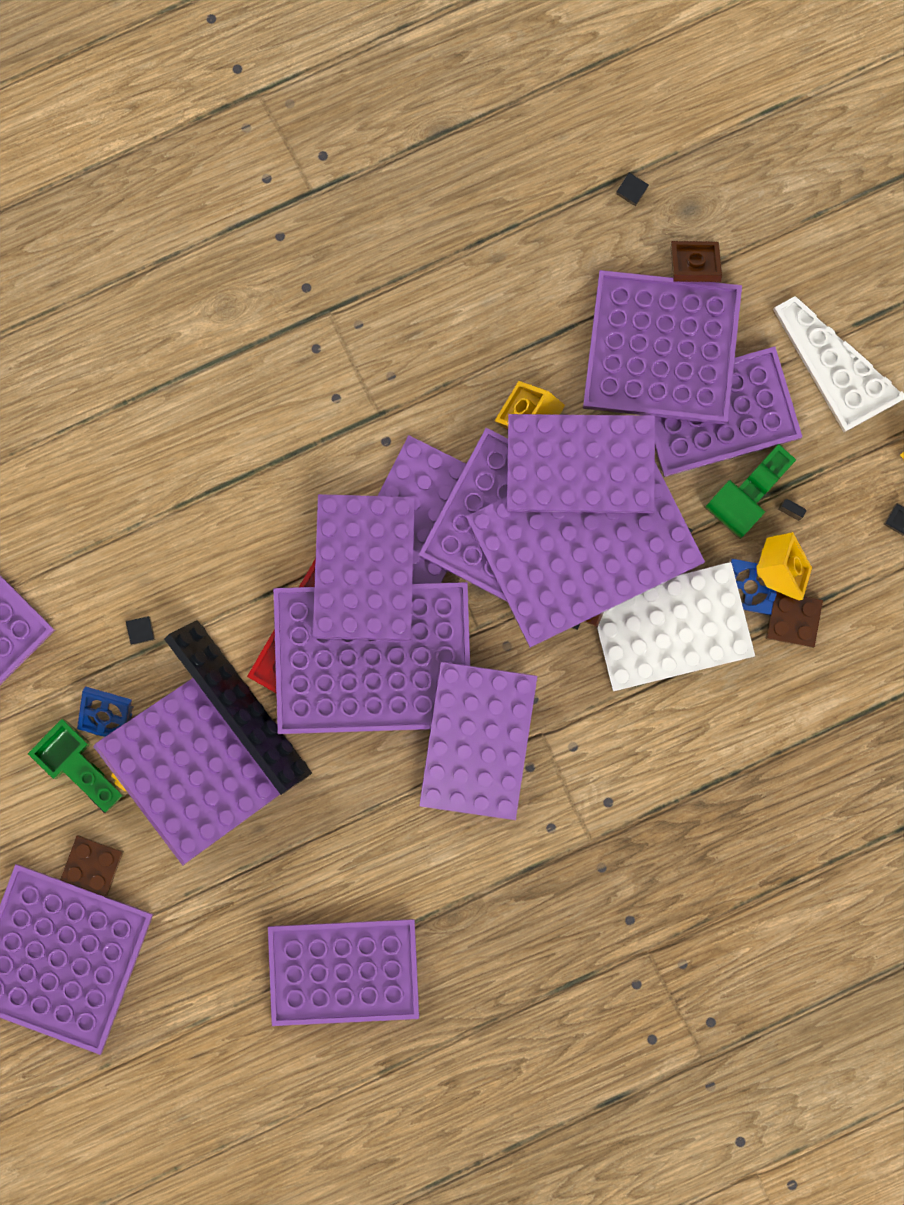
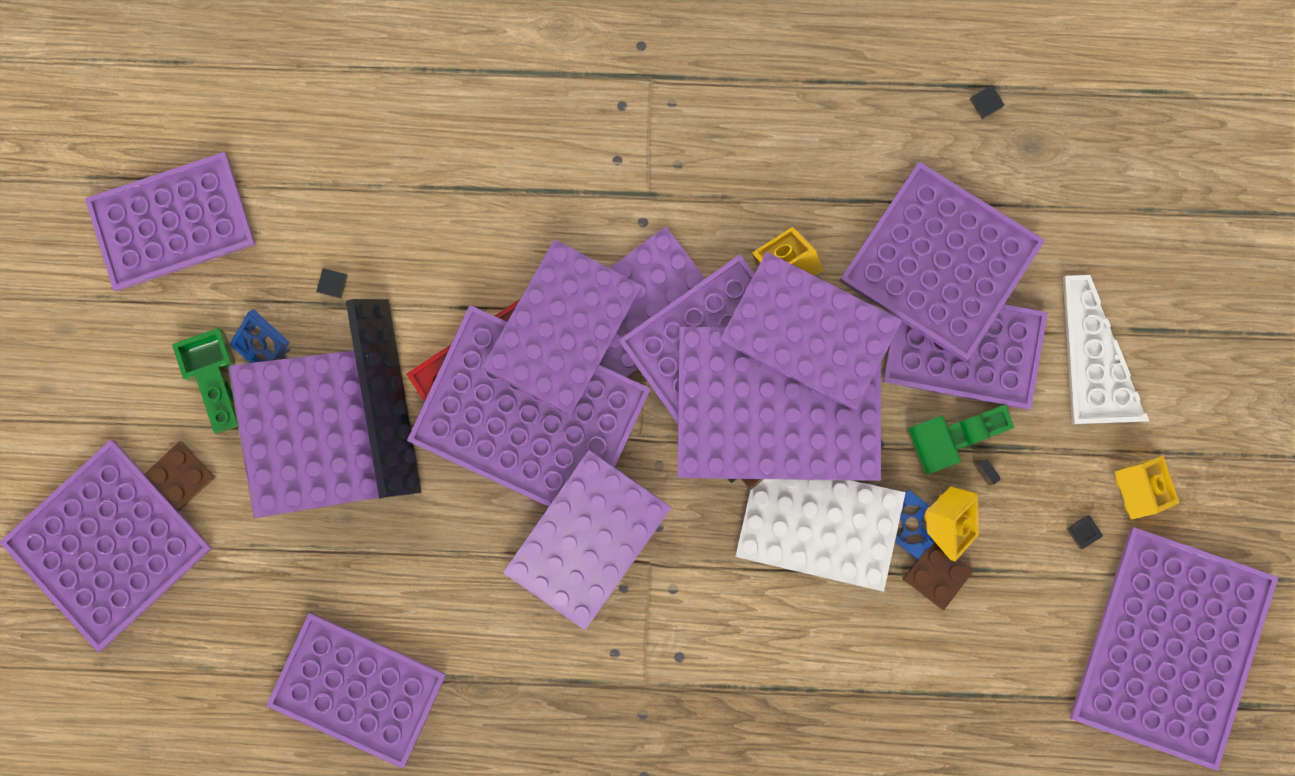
camera: 30 degrees right, 0 degrees up
reddish brown plate [670,241,722,282] -> none

